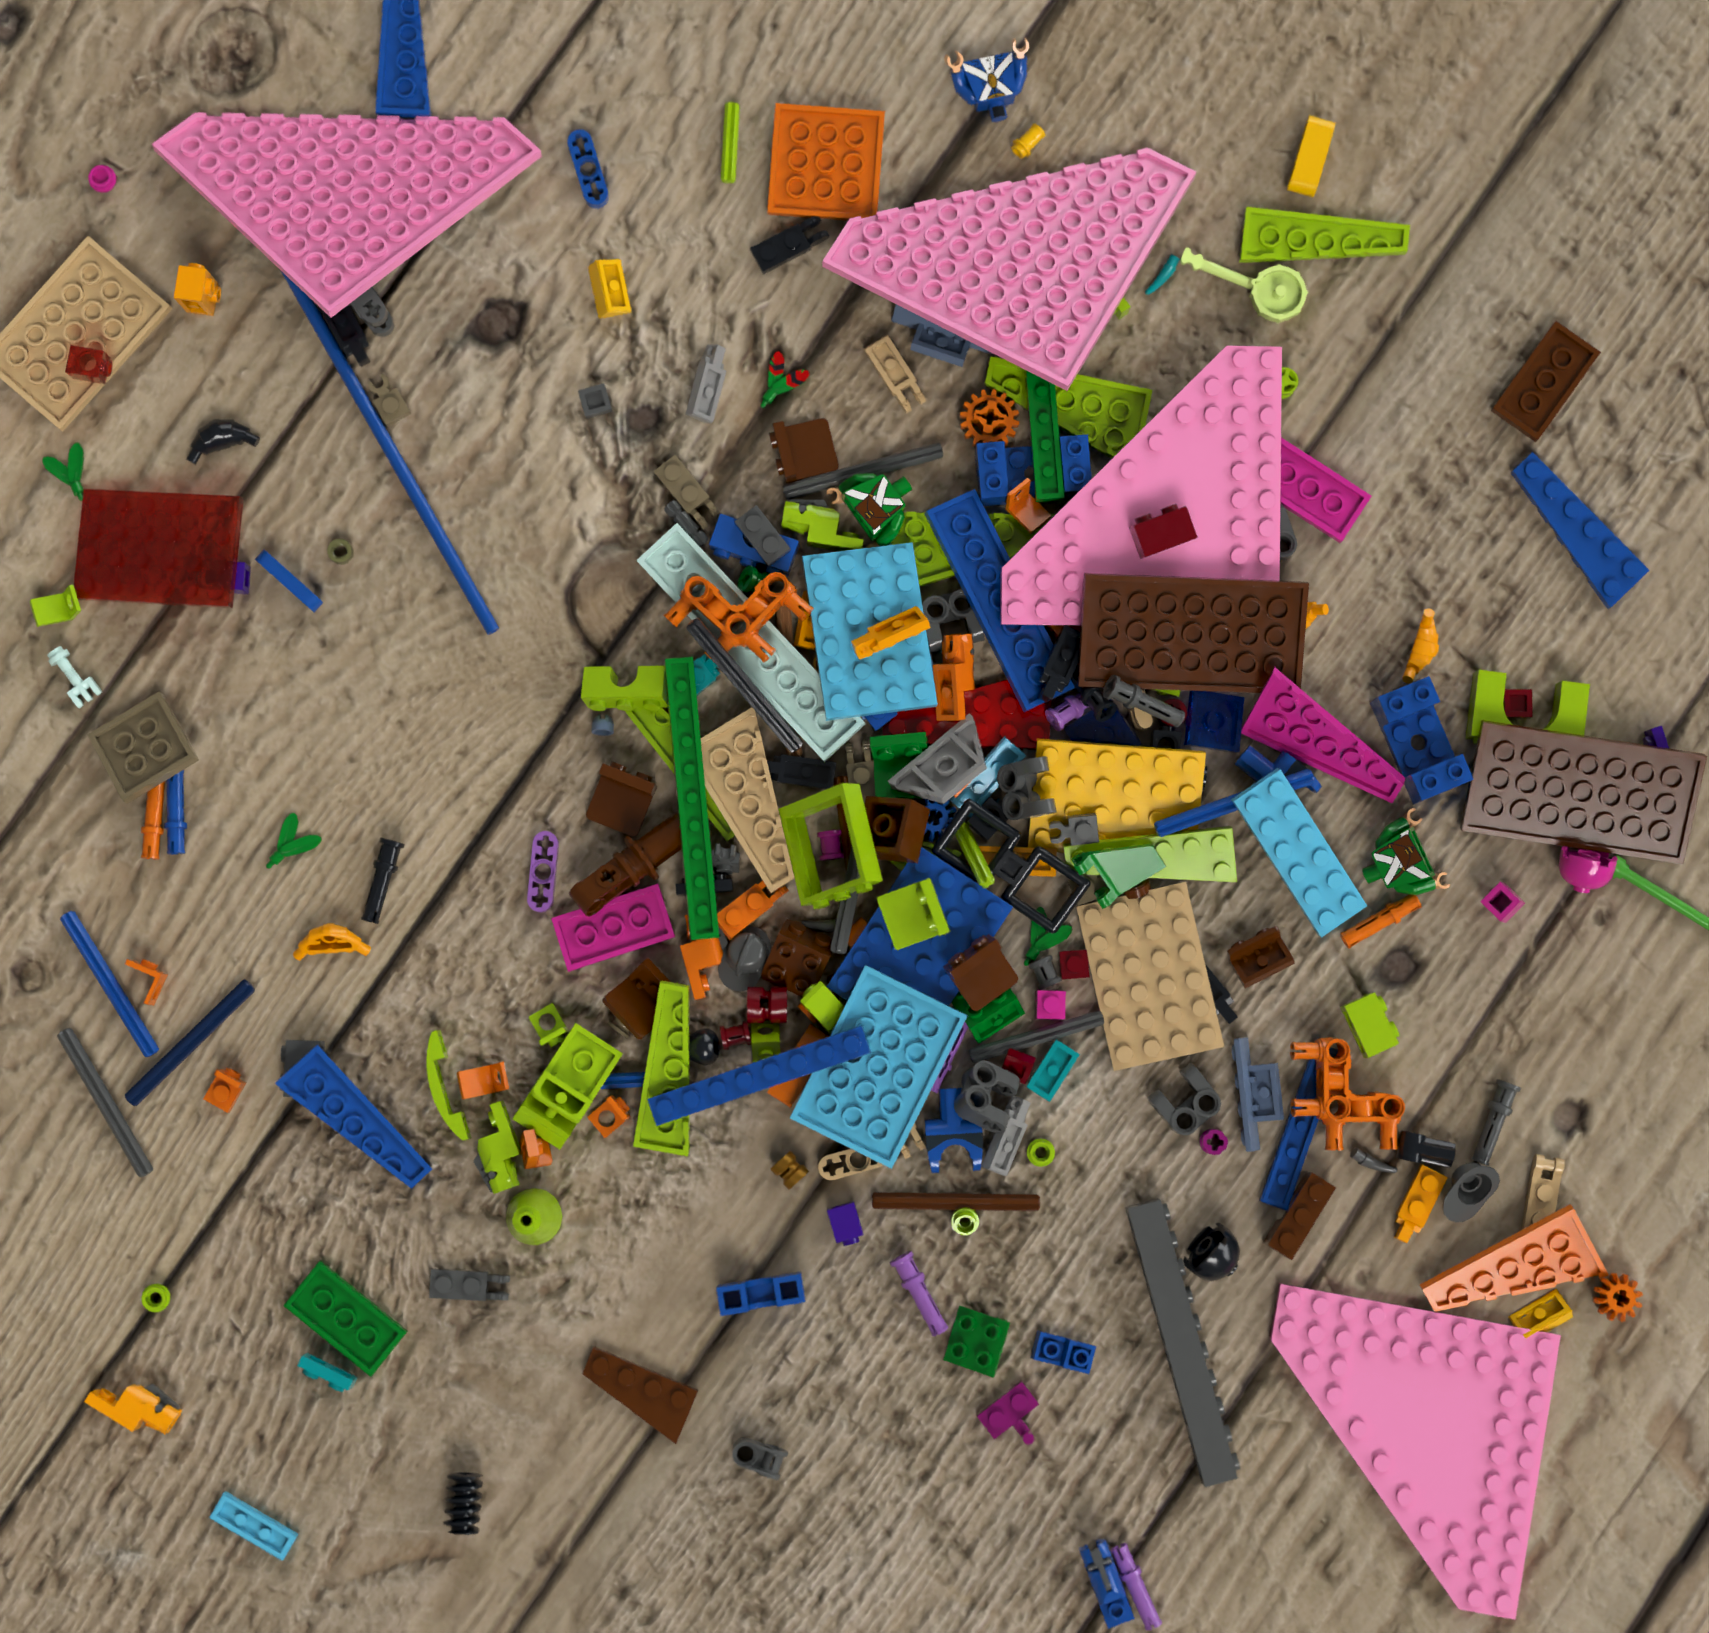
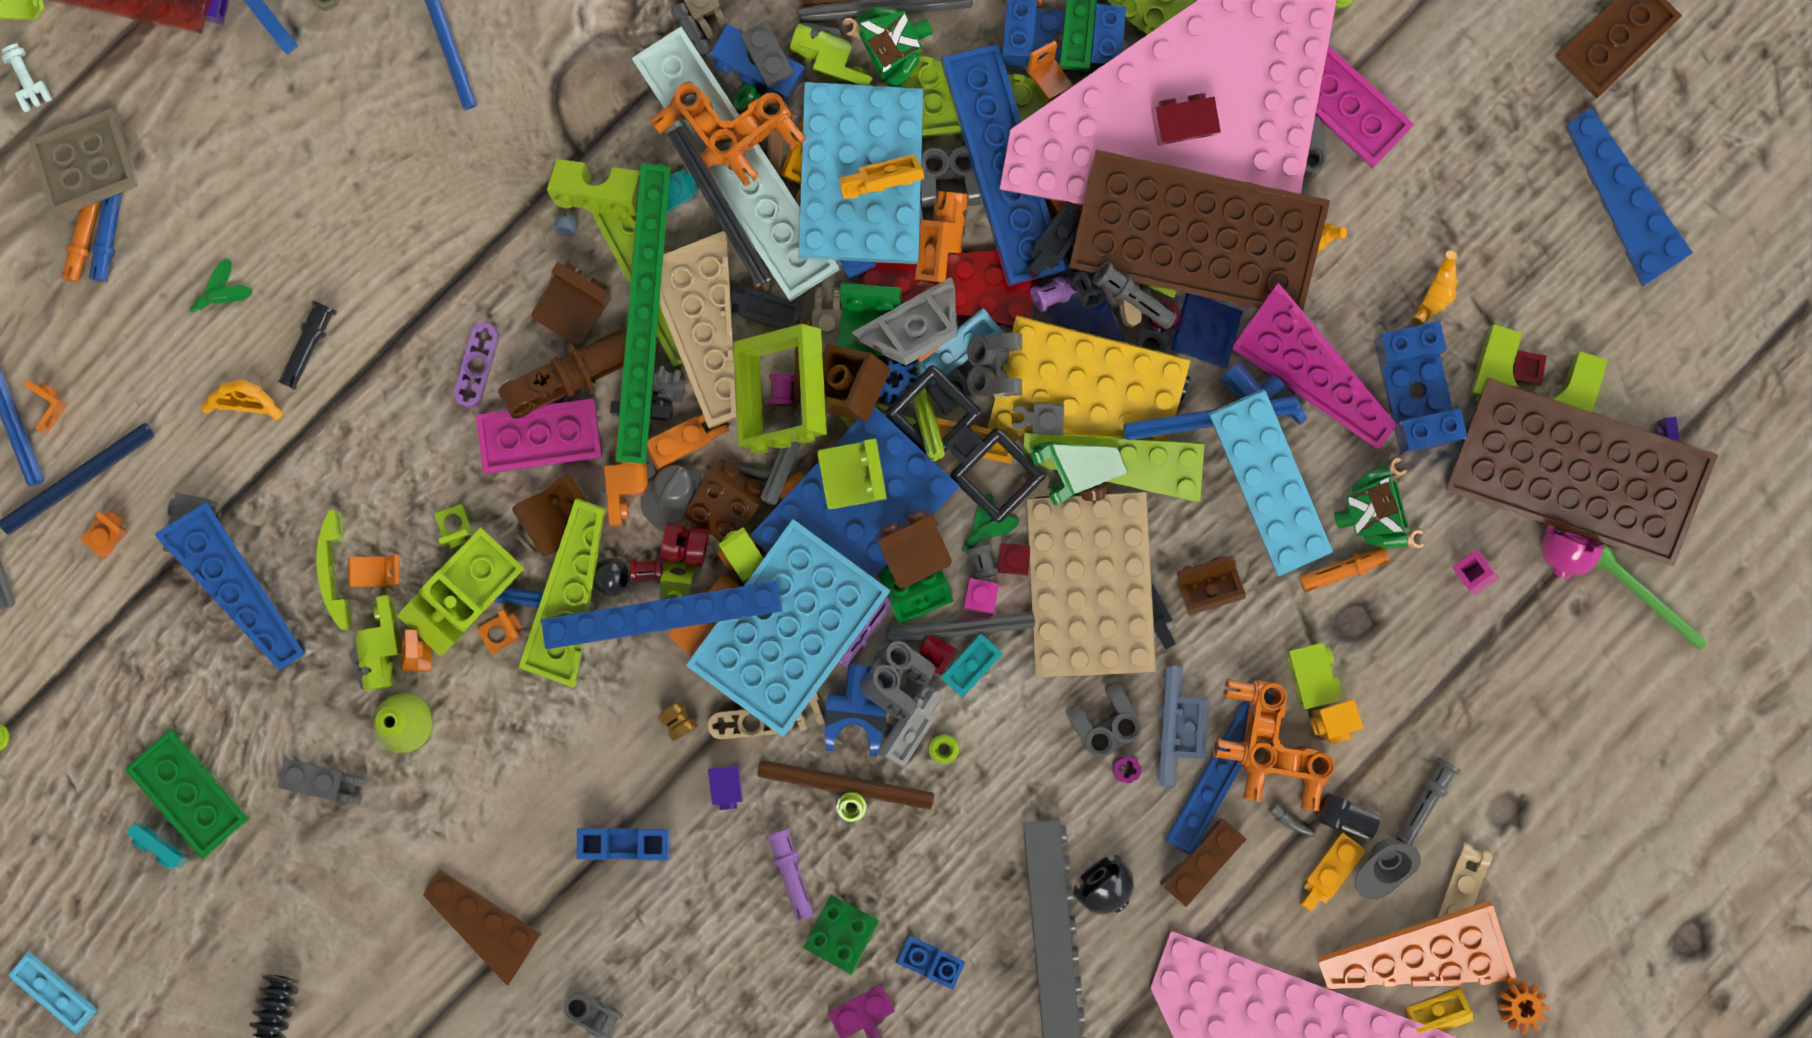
camera: 10 degrees right, 0 degrees up
none -> light orange brick [1309,699,1364,744]

